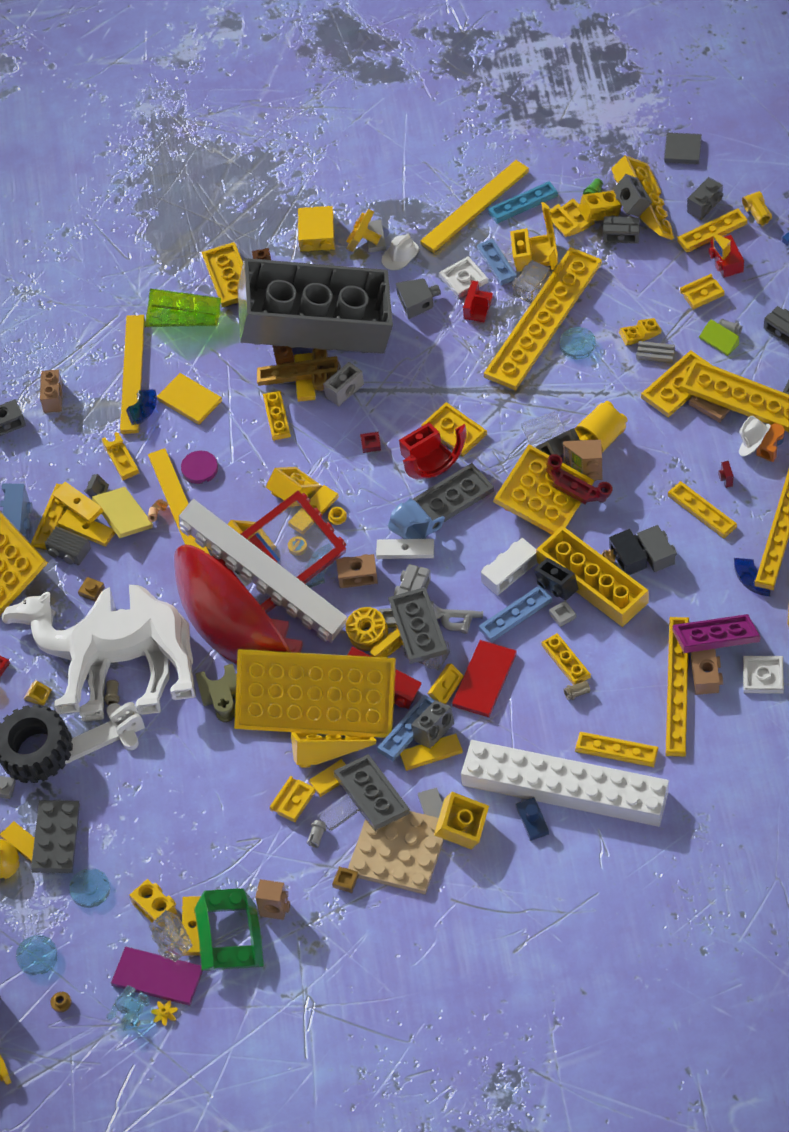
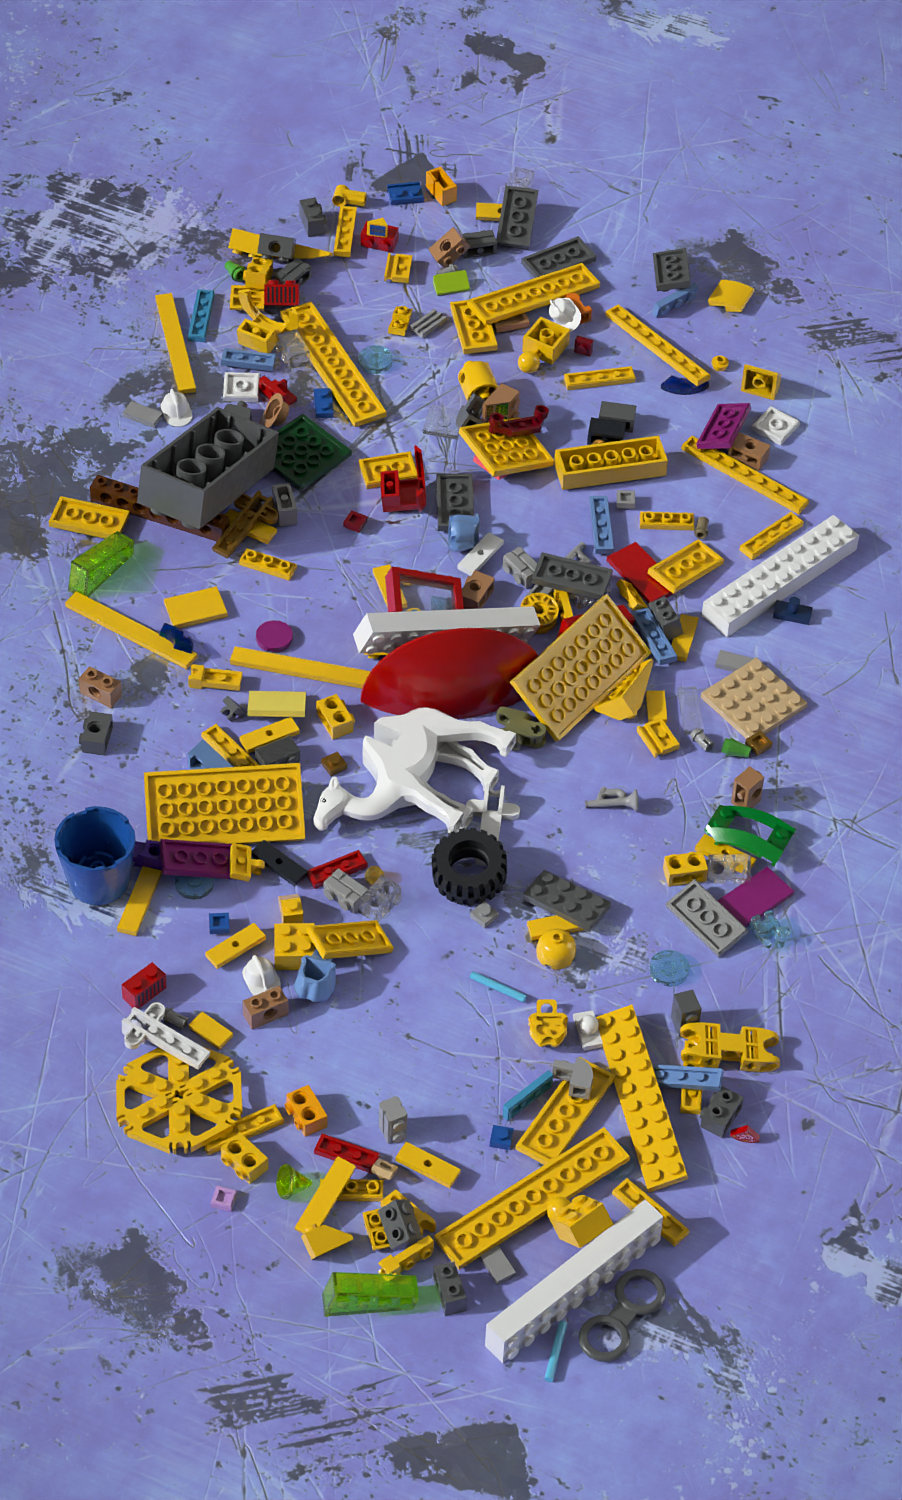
camera: 65 degrees left, 5 degrees down
yellow slope [24,680,52,706] -> none
pearl gold plate [50,992,72,1012] -> none
yellow tile [52,482,104,524] -> none
clear light blue tile [69,868,110,908] -> none
dark tan pin [104,680,120,706] -> none
arm [148,499,168,522] -> none
yellow plant [151,1000,178,1026] -> none
yellow slope [266,467,322,507] -> none
yellow brick [298,206,335,252] -> none
dark grey plate [334,754,410,831] -> none
yellow plate [346,209,382,252] -> none
yellow brick [434,792,489,850] -> none
white brick [481,538,537,596] -> none
black brick [534,558,579,601] -> none
dark grey tile [664,132,702,164] -> none
none -> medium nougat piece [259,393,290,428]
none -> red brick [264,280,300,305]
none -> dark green plate [273,414,352,491]
none -> blue plate [314,388,333,419]
none -> yellow brick [316,694,355,740]
none -> medium nougat brick [428,227,471,268]
none -> yellow brick [518,316,570,374]
none -> light grey piece [585,787,638,813]
none -> yellow tile [648,539,724,594]
none -> light grey tile [665,879,748,958]
none -> bright green cone [721,737,751,758]

